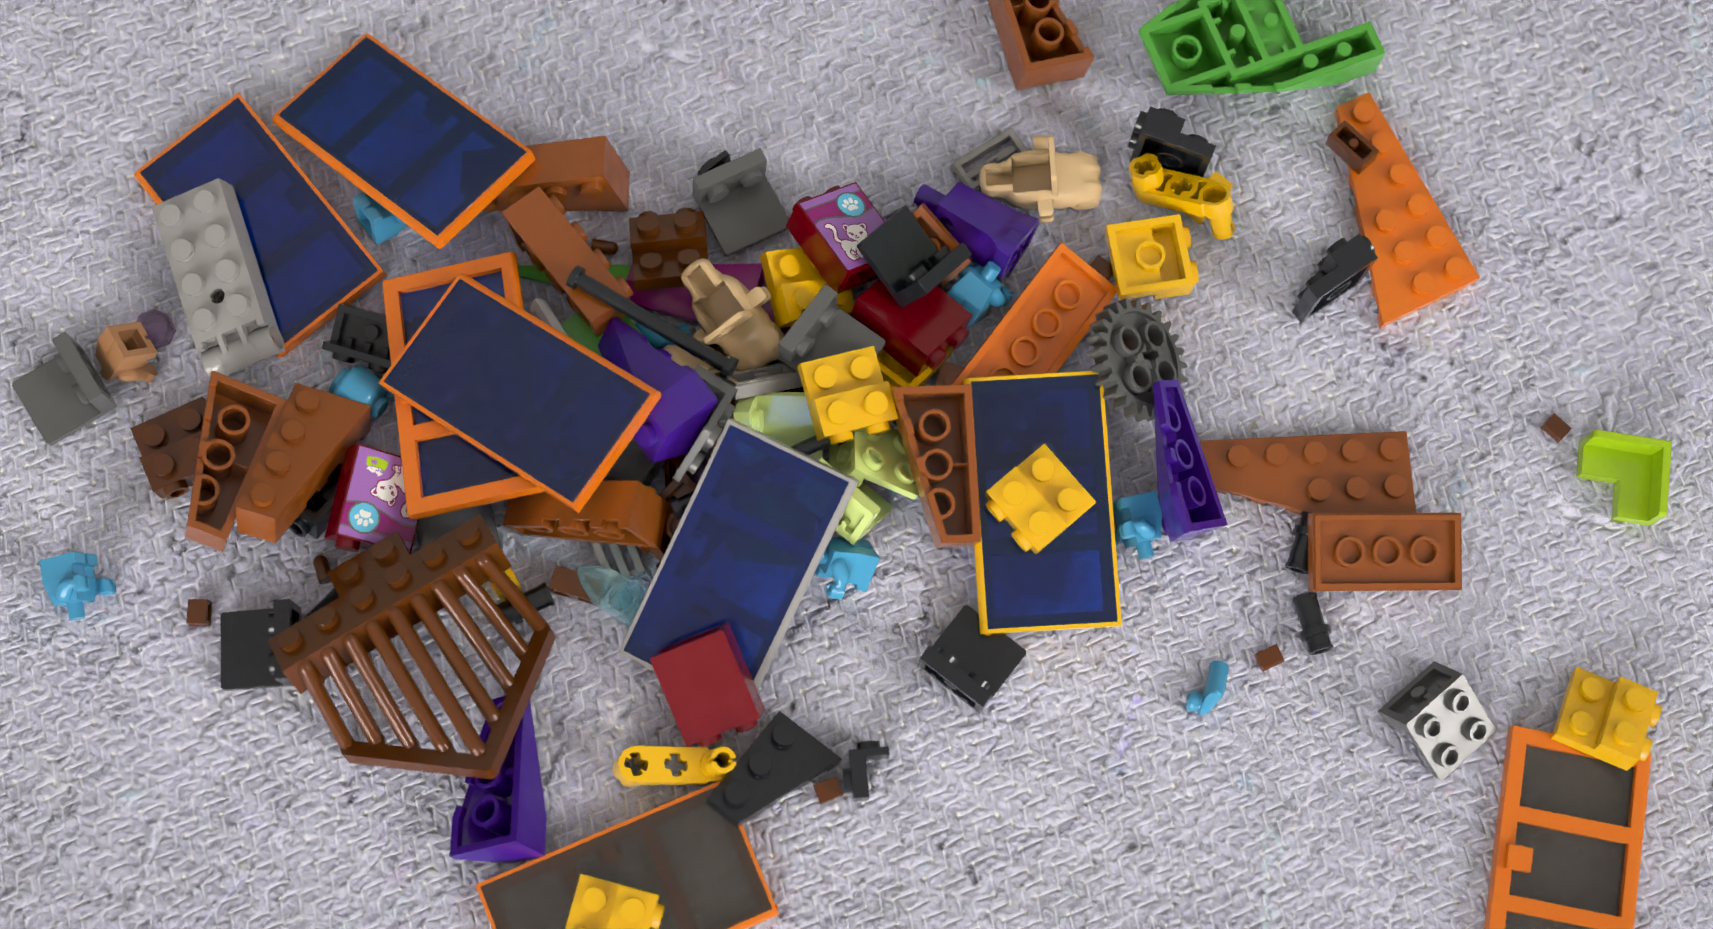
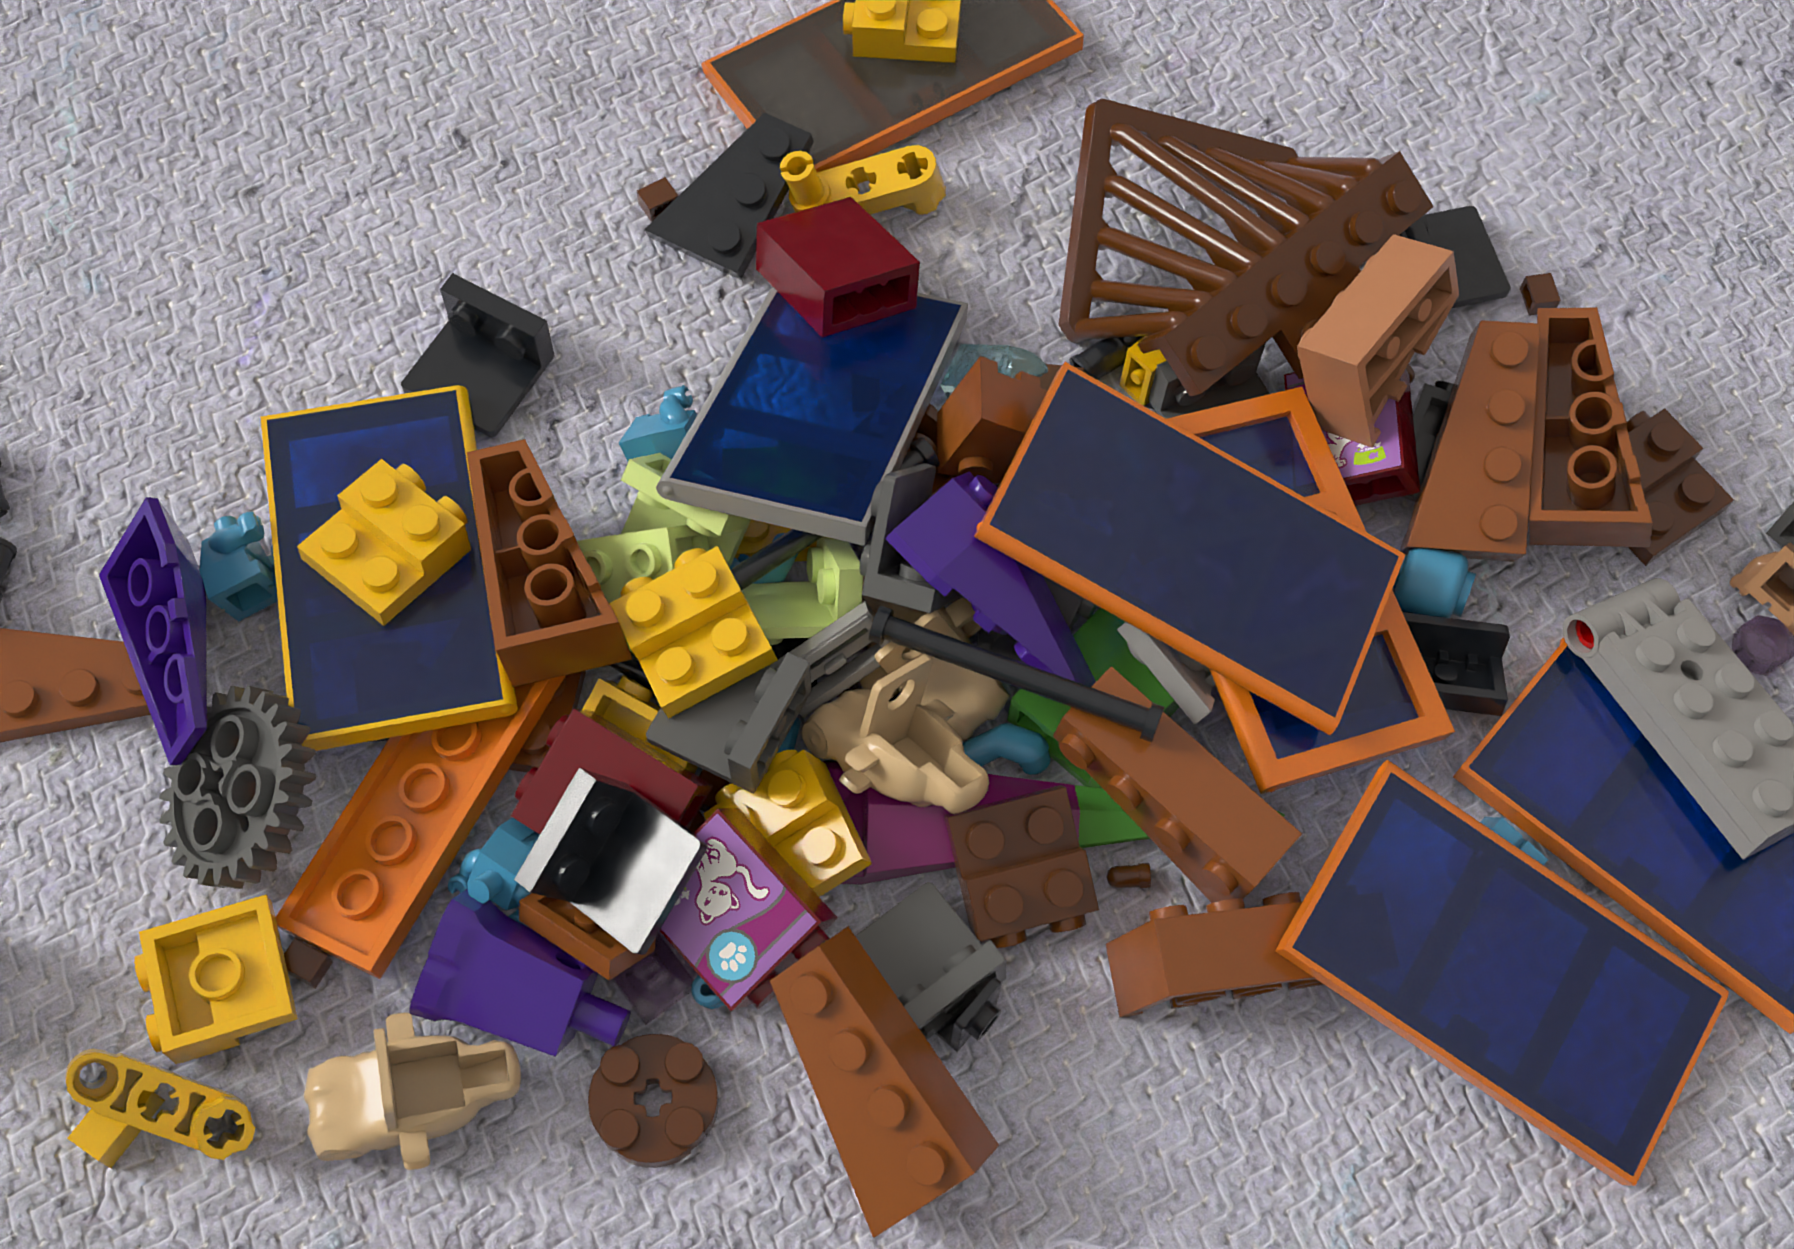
camera: 170 degrees right, 10 degrees down
dark azure piece [39,551,116,621] -> none
dark purple wedge [449,695,547,864] -> none
black bracket [842,741,890,802] -> none
light grey tile [950,127,1028,192] -> none
black plate [1127,106,1216,177] -> none
dark azure arm [1185,661,1229,715] -> none
reddish brown piece [1254,644,1284,672] -> none
none -> reddish brown plate [588,1034,719,1168]
none -> dark orange wedge [770,926,999,1238]
none -> nougat wedge [1297,234,1459,448]

